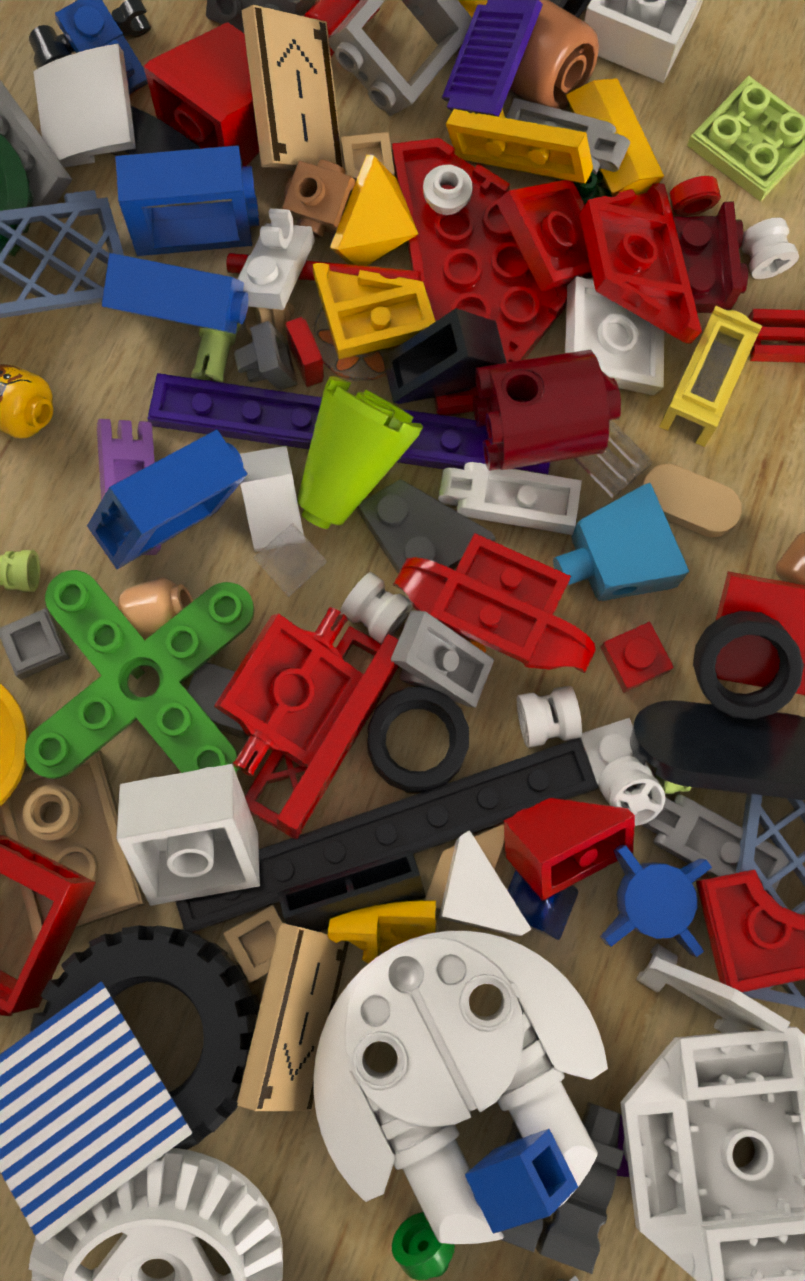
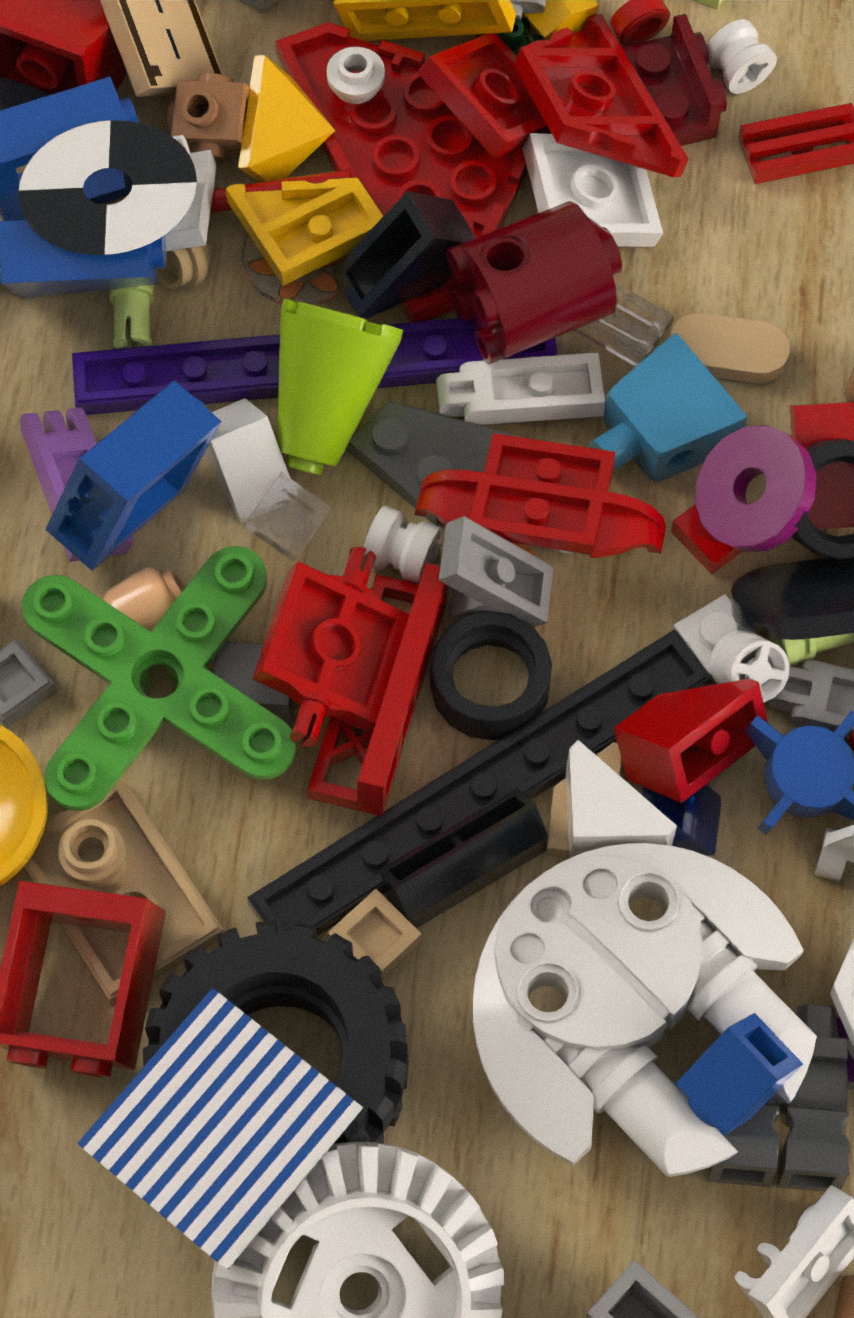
camera: 10 degrees left, 10 degrees down
white brick [116,764,260,906] -> none
light grey tile [234,321,297,391] -> none
tan tile [237,923,350,1111] -> none
red tile [285,316,324,388] -> none
yellow slope [328,901,437,964] -> none
tan plate [341,132,395,181] -> none
green tile [392,1212,455,1280] -> none
white wheel [517,686,582,748] -> none
light yellow window [659,306,762,447] -> none
none -> sticker [19,120,197,255]
none -> magenta tile [695,425,817,552]

